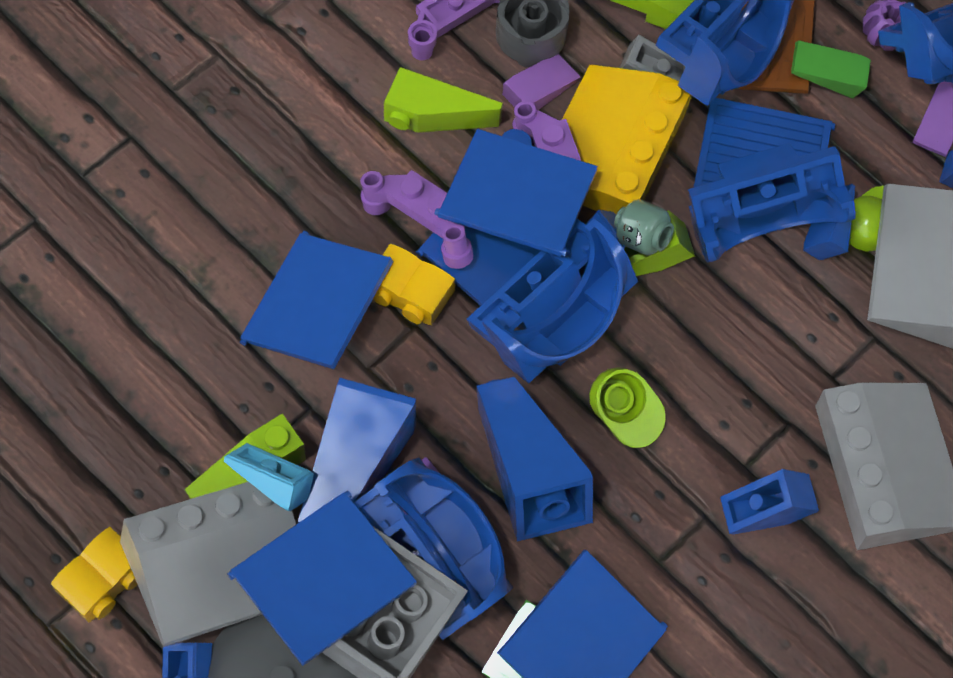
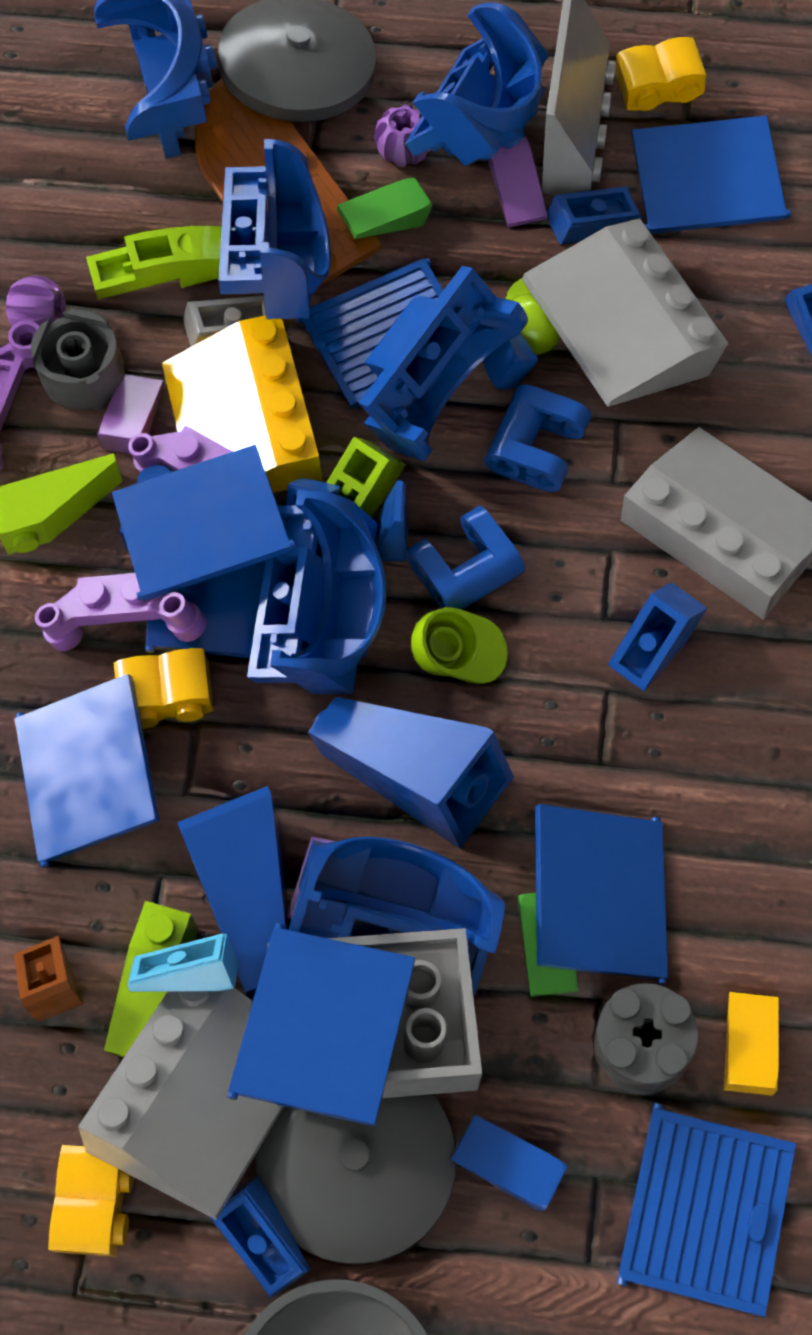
camera: 30 degrees left, 0 degrees up
sand green head [614,199,674,256] -> none
none -> dark orange slope [14,936,83,1023]
none -> blue slope [375,481,408,562]
none -> blue connector [405,506,525,610]
none -> blue connector [484,385,592,492]

